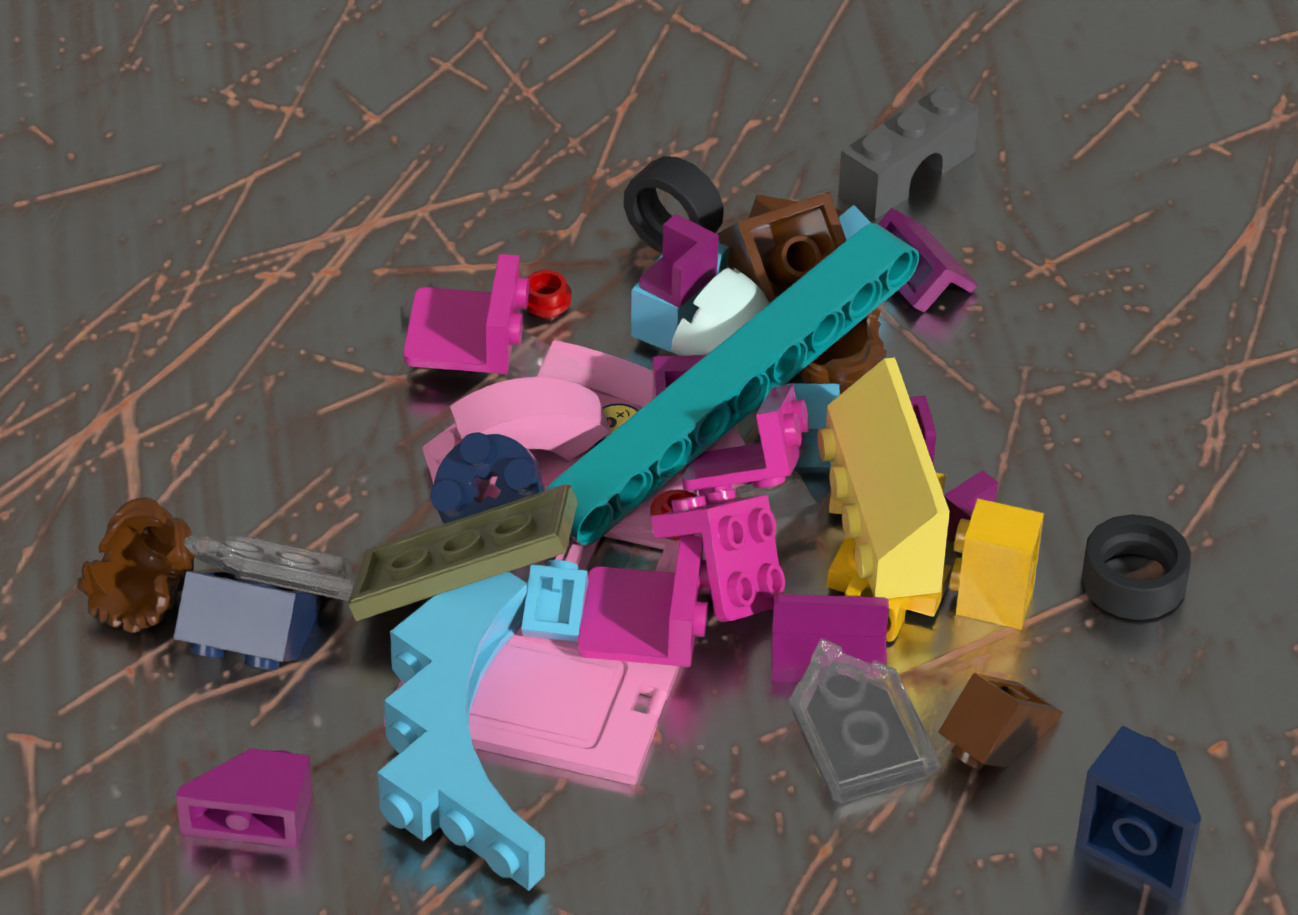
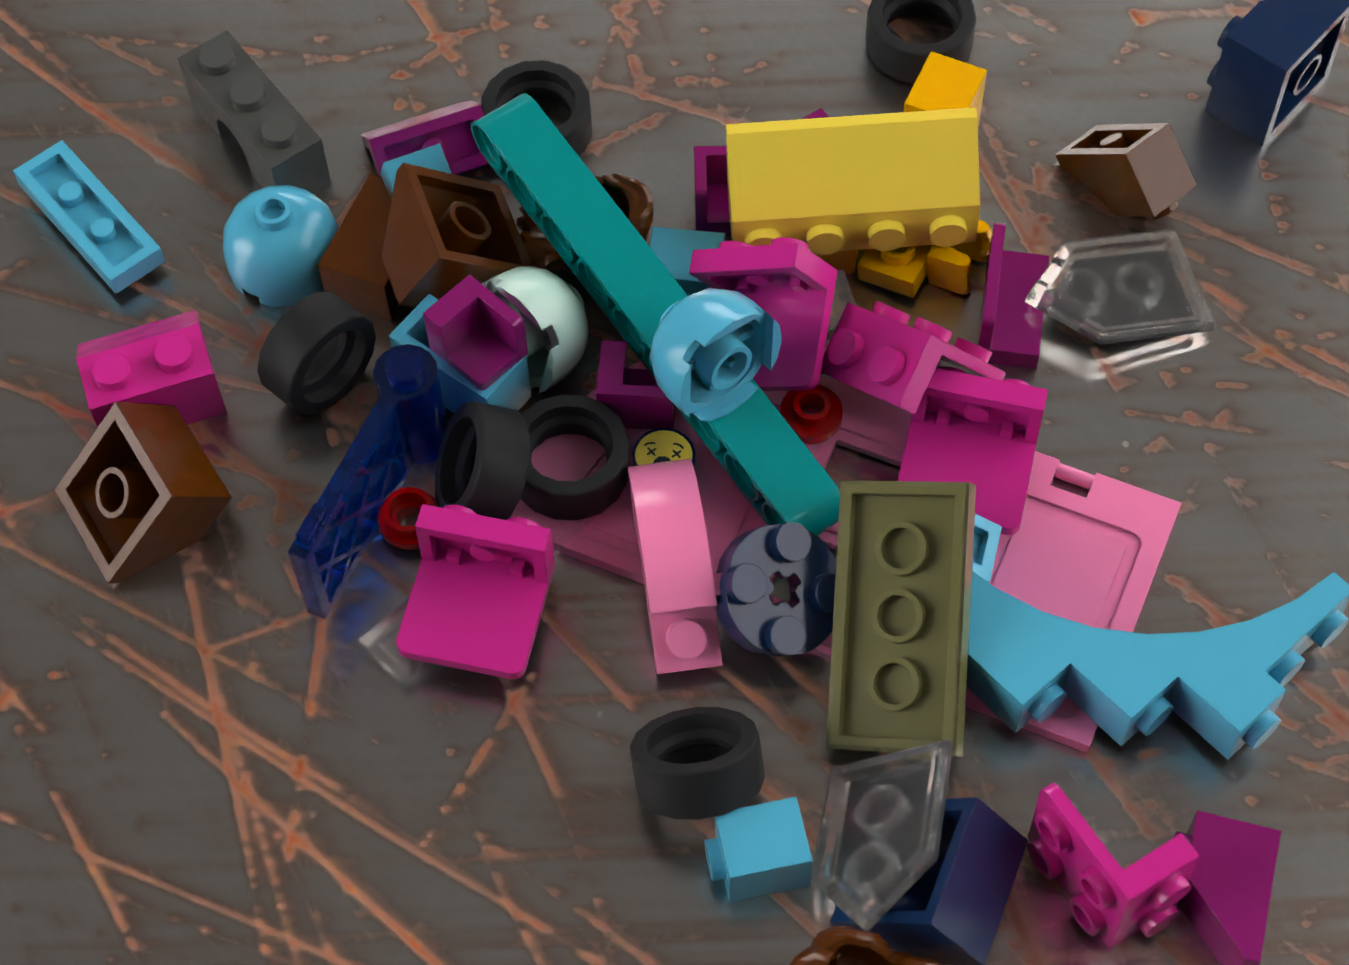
camera: 80 degrees left, 15 degrees up
none -> medium azure plate [13,140,166,294]
none -> reddish brown slope [54,402,232,584]
none -> dark pink slope [76,310,227,427]
none -> medium azure cylinder [223,185,339,307]
none -> clear blue piece [288,344,448,619]
none -> black tyre [435,401,530,520]
none -> black tyre [481,60,592,156]
none -> black tyre [520,395,629,520]
none -> black tyre [629,707,765,820]
none -> medium azure cylinder [650,288,782,421]
none -> medium azure brick [704,797,813,902]
none -> dark pink bracket [1027,783,1200,950]

